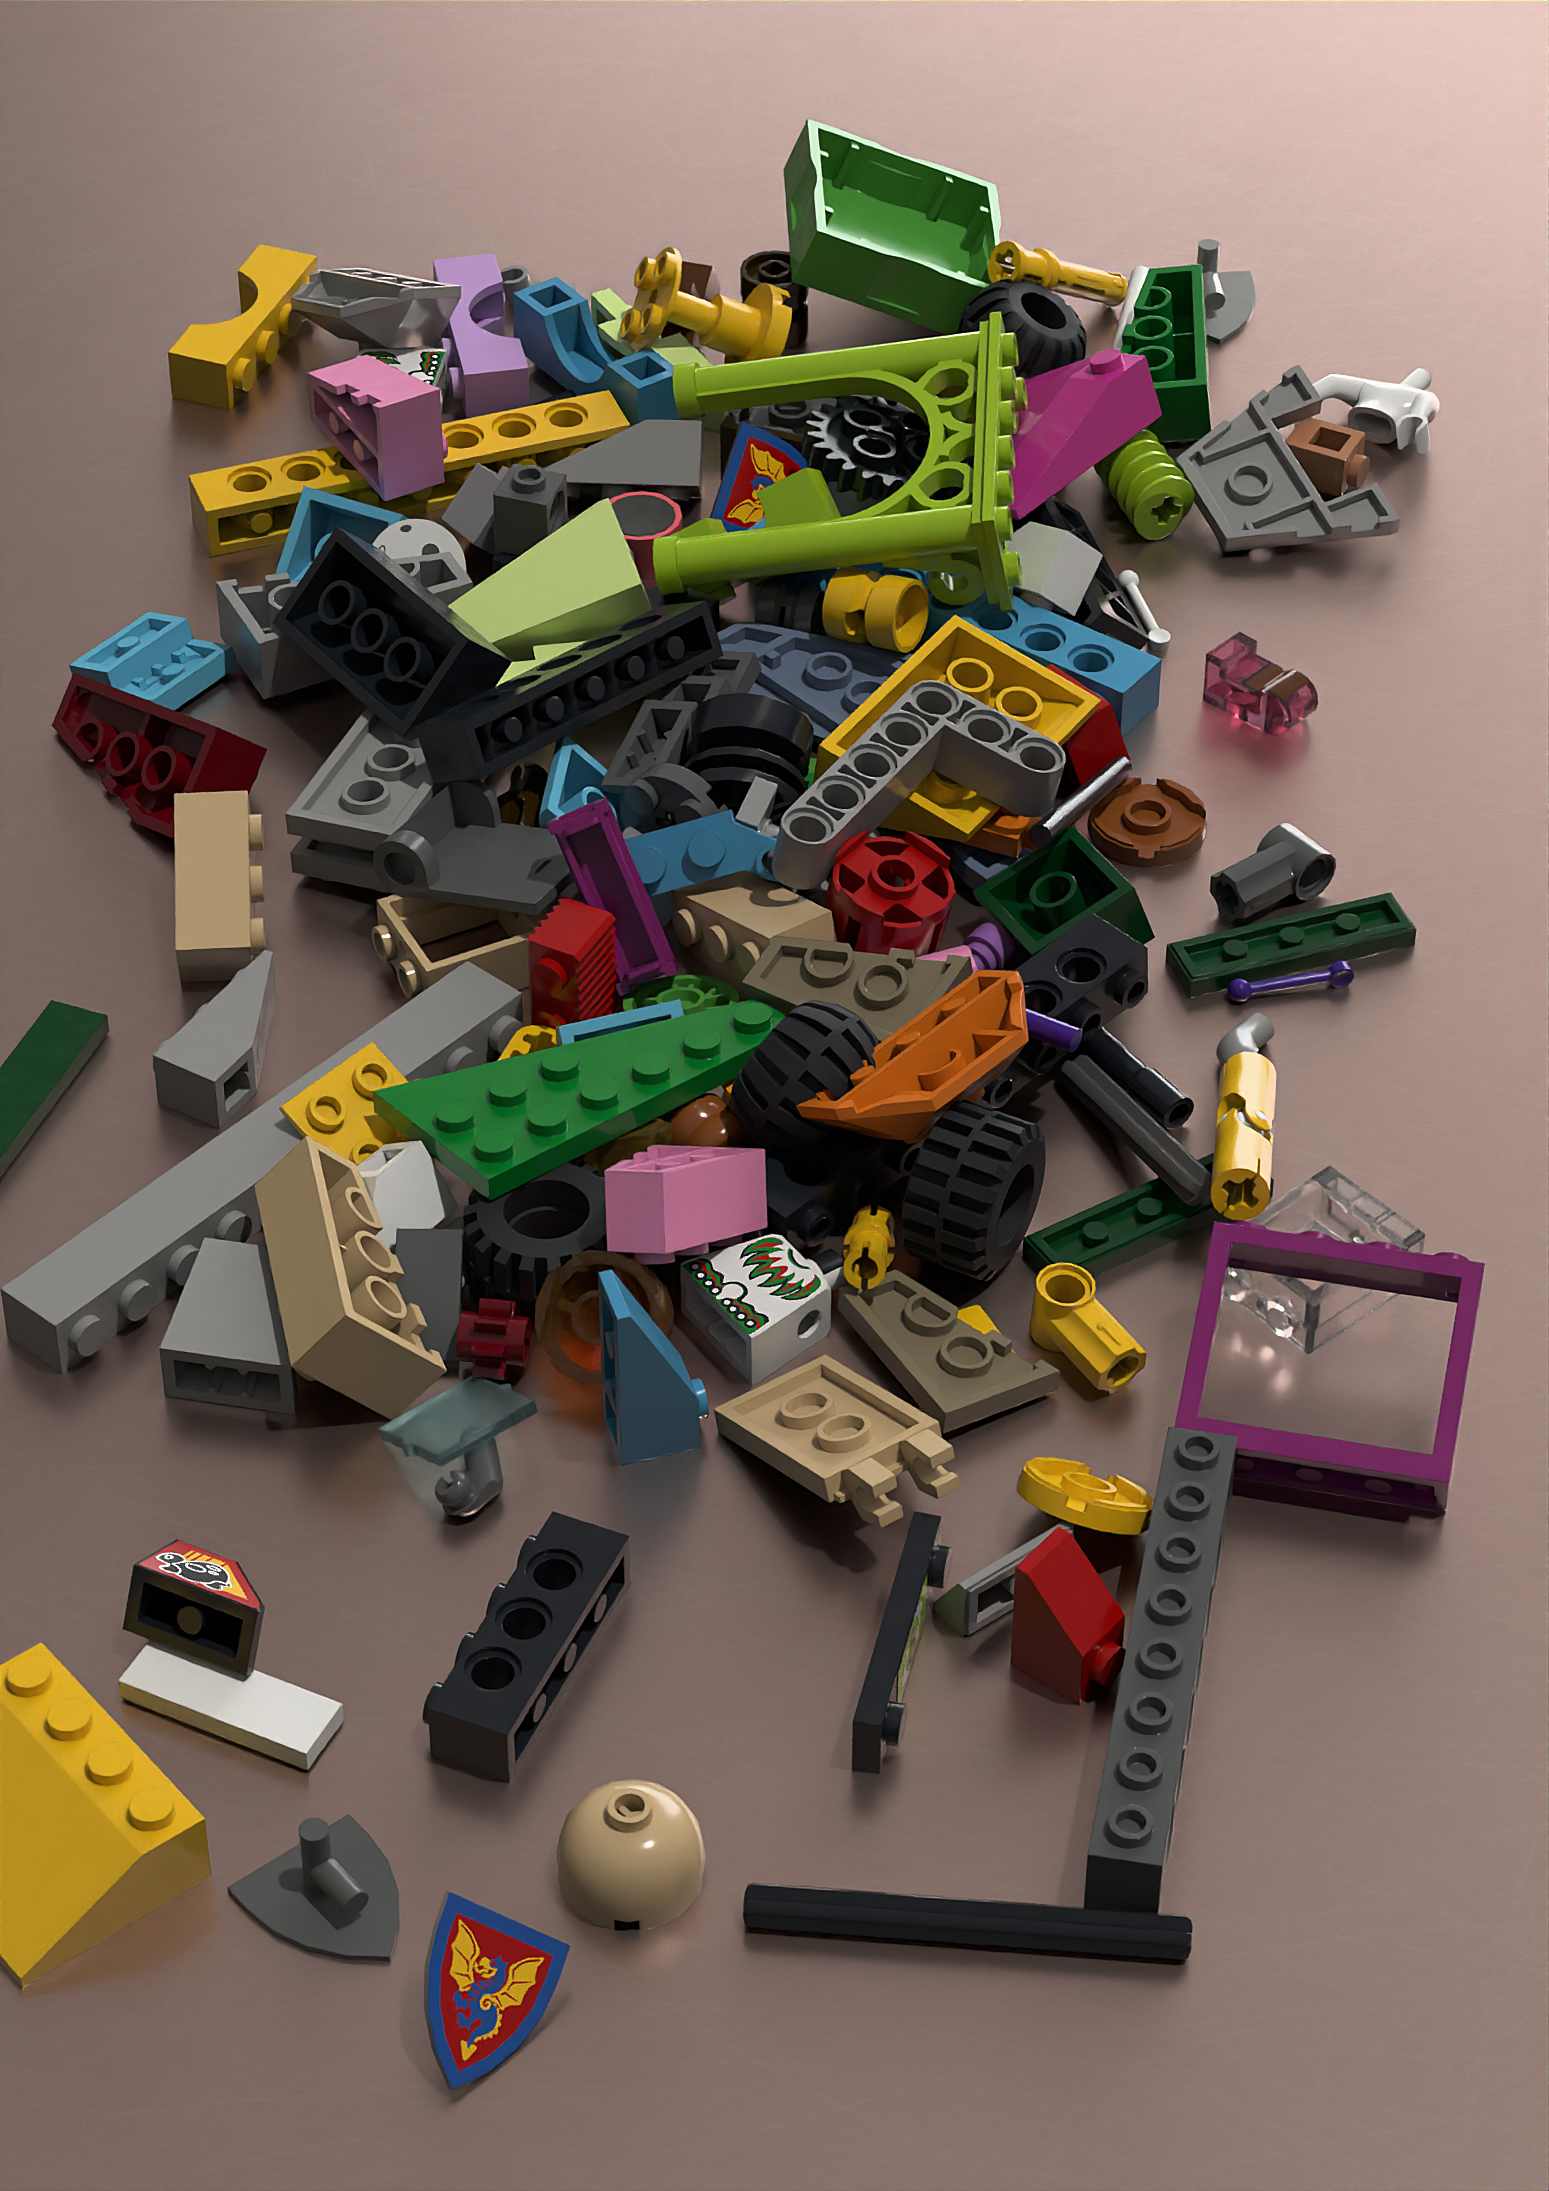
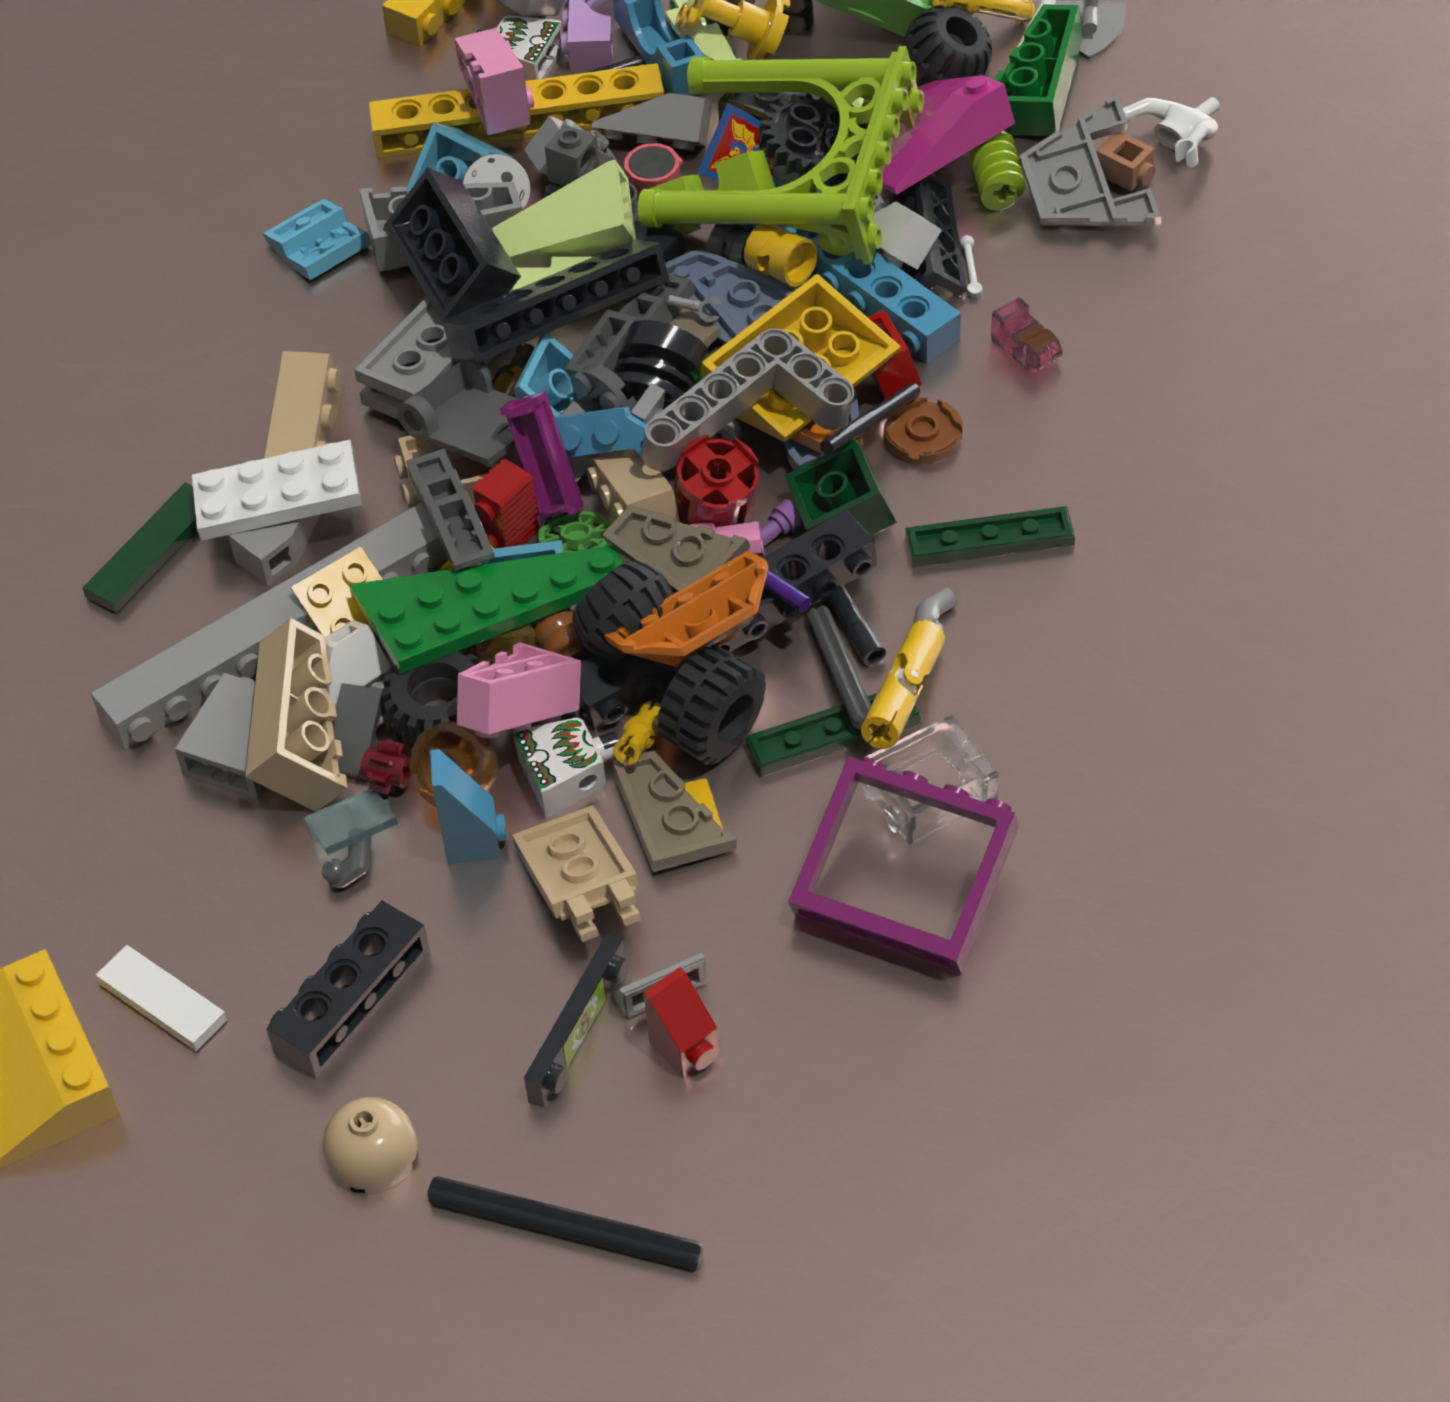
camera: 15 degrees right, 10 degrees up
dark red wedge [52,672,267,839] -> none
black slope [122,1539,265,1676] -> none
dark grey shield [227,1814,400,1961] -> none
shield [424,1891,570,2090] -> none
yellow tile [1016,1457,1154,1534] -> none
yellow piece [1029,1263,1147,1395] -> none
dark grey brick [1084,1426,1237,1913] -> none
dark grey piece [1210,823,1336,922] -> none
dark purple hinge [1227,961,1354,1003] -> none
none -> white plate [192,440,362,541]
none -> dark grey slope [406,449,495,571]
none -> light grey hand [667,295,723,322]

